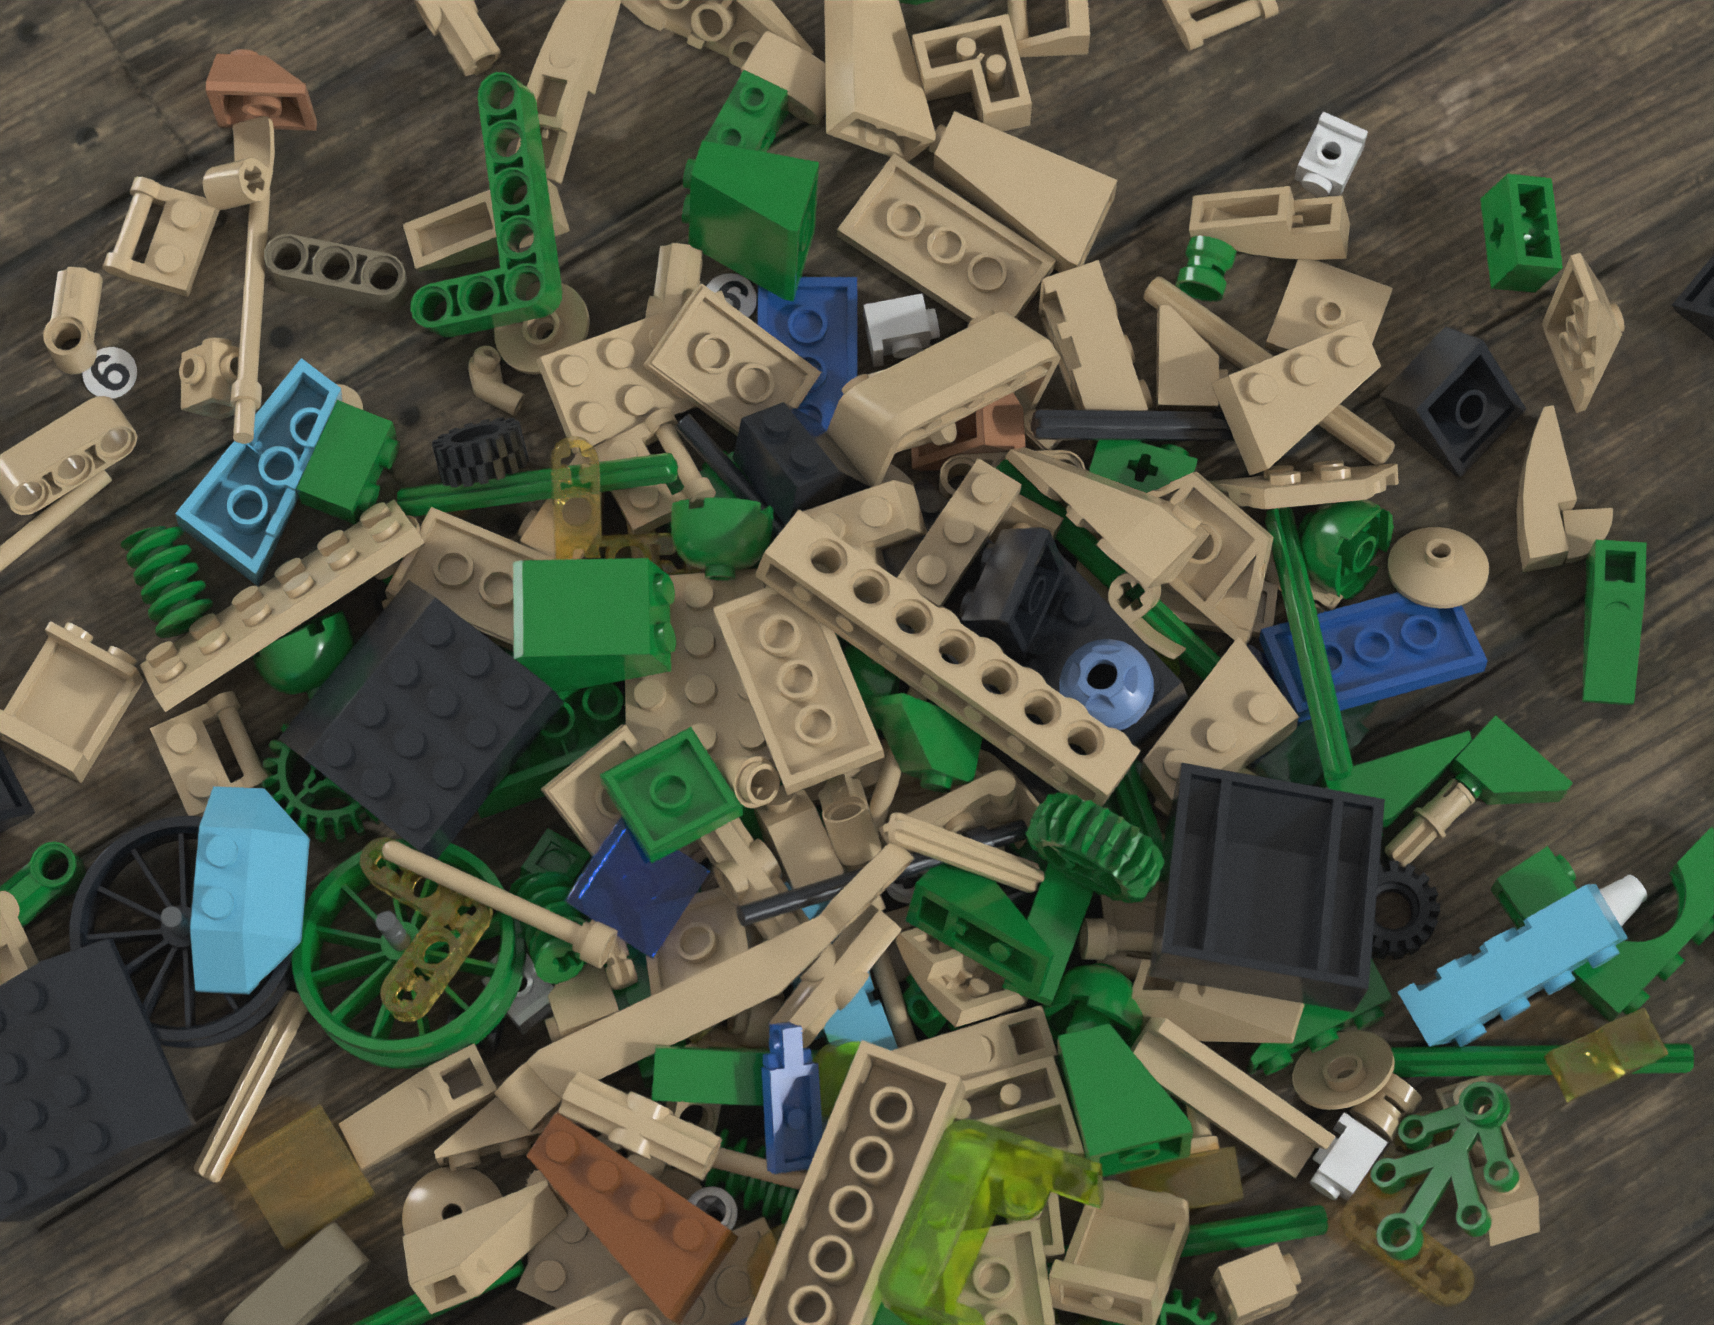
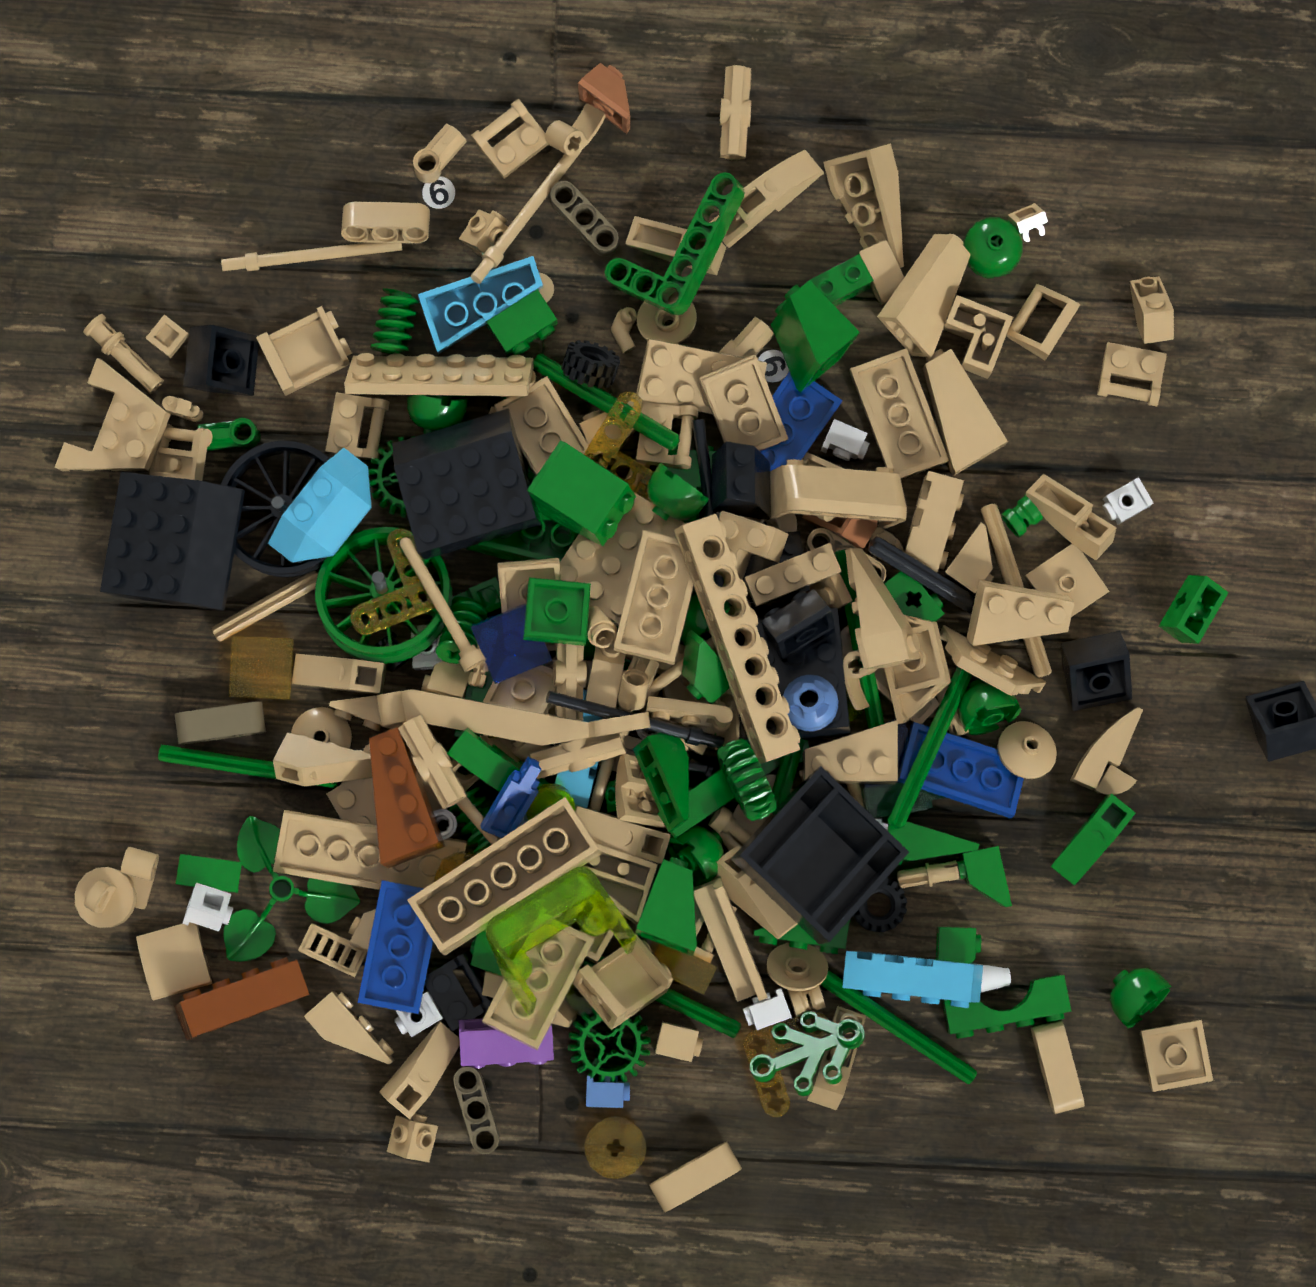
camera: 30 degrees right, 10 degrees up
tan axle [883,813,1045,893] -> none
tan wedge [1541,253,1625,413] -> none
clear yellow slope [1544,1007,1669,1103] -> none

